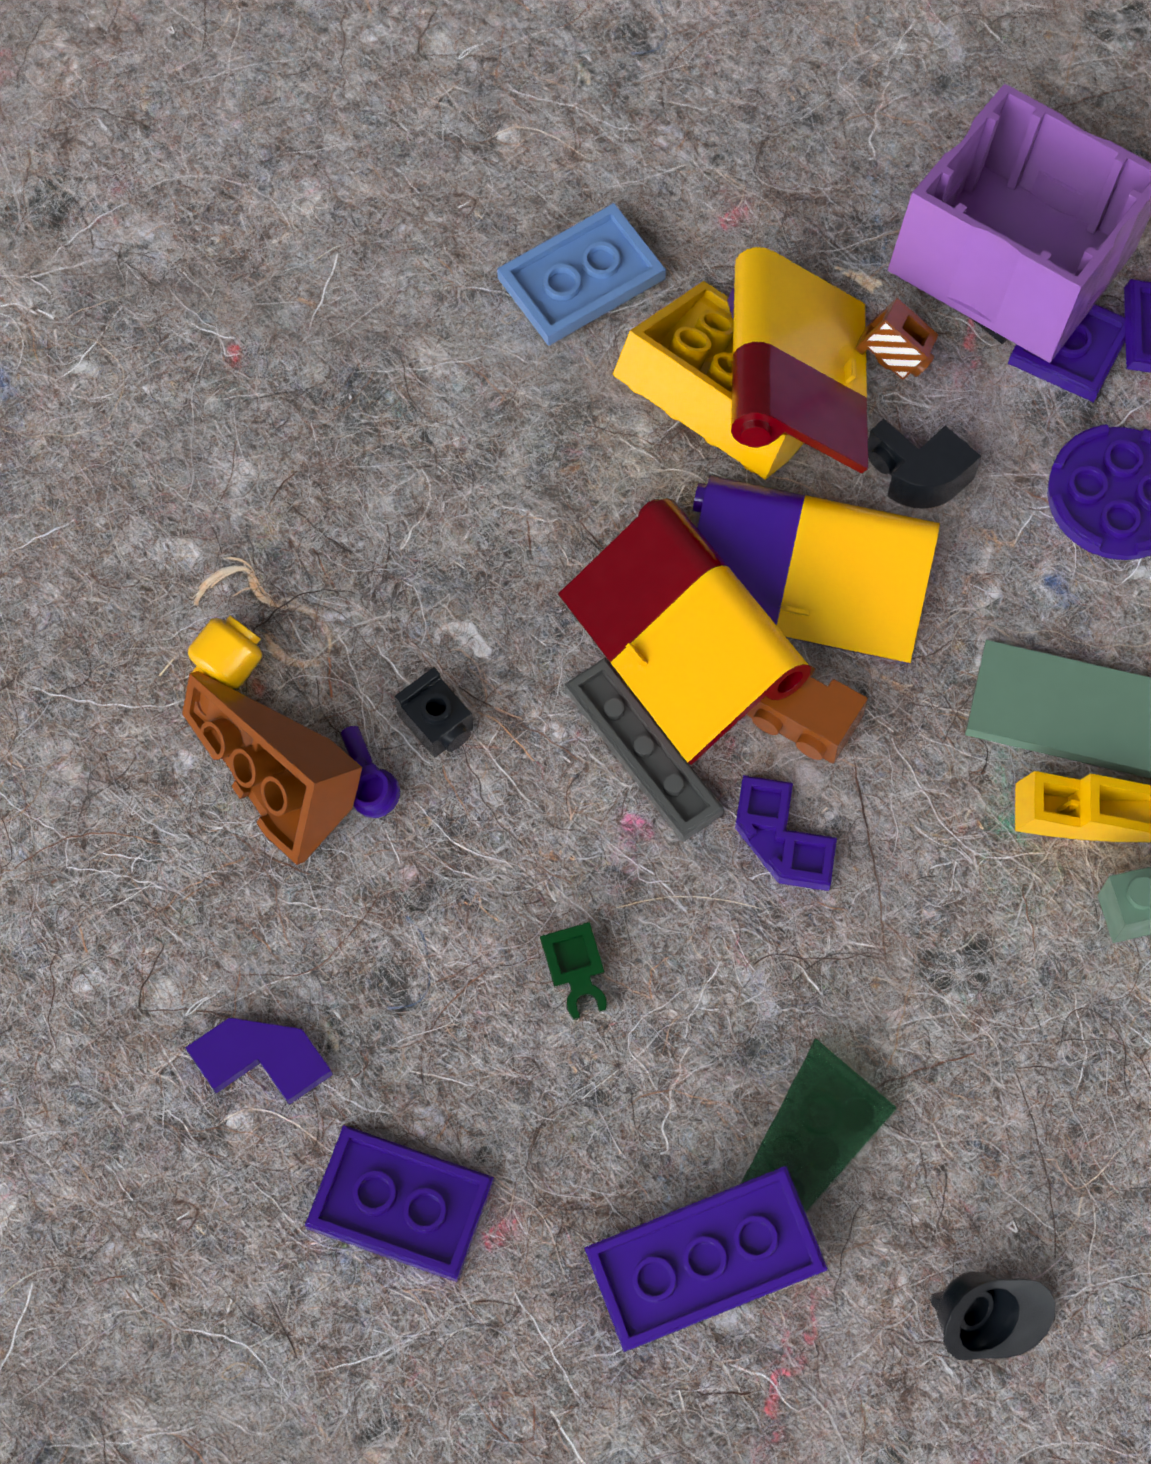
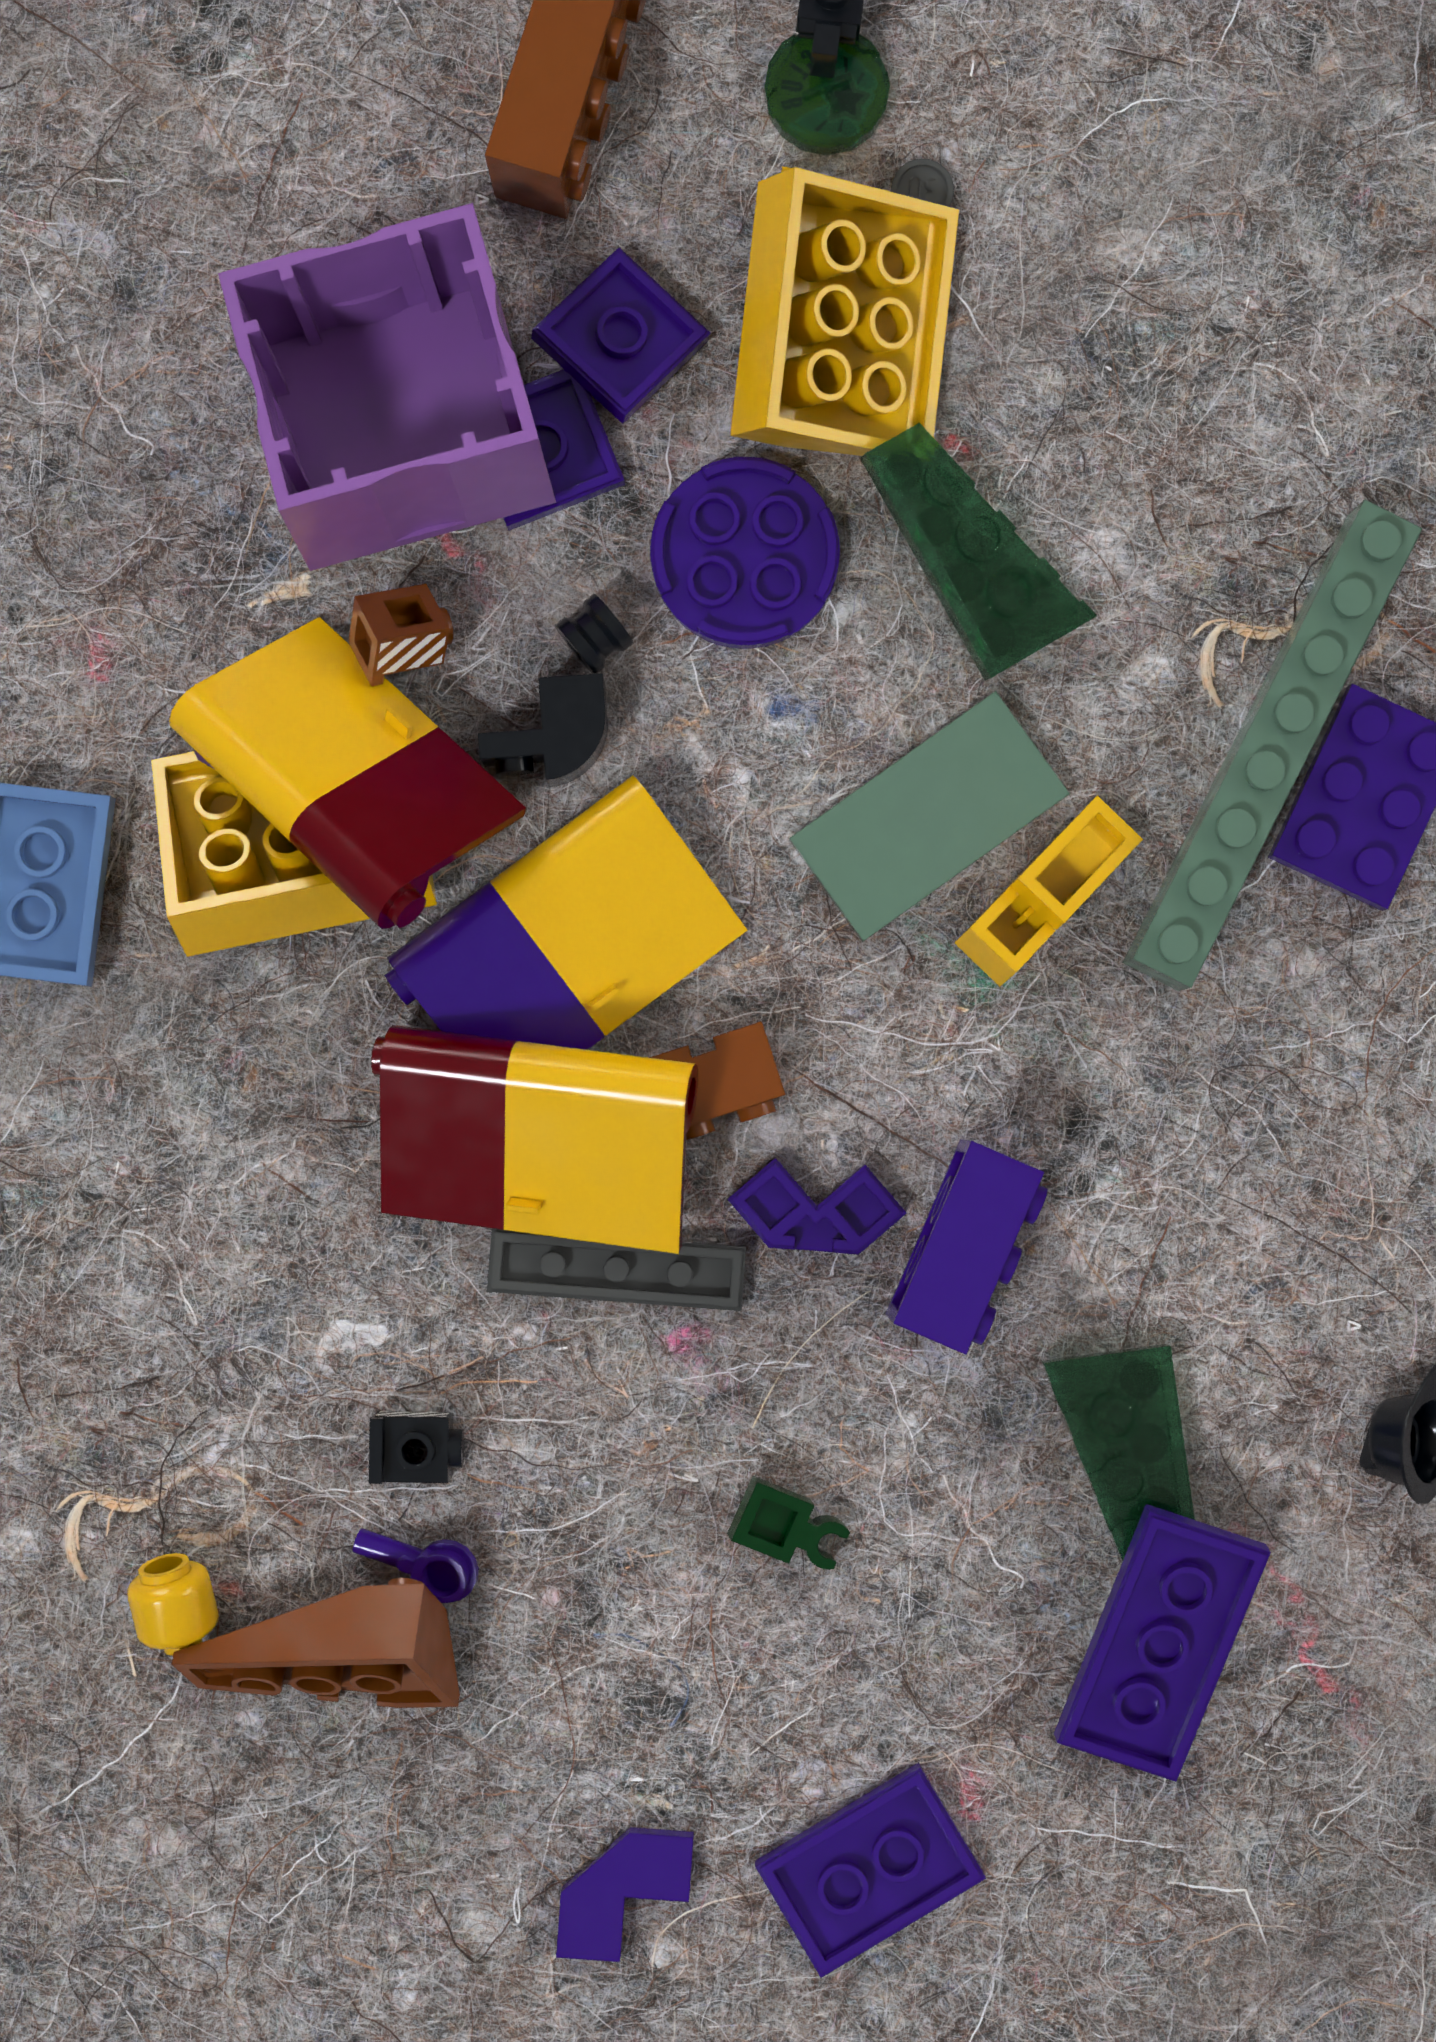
camera: 50 degrees left, 20 degrees up
none -> black wheel [555,594,634,674]
none -> dark purple brick [885,1139,1048,1355]

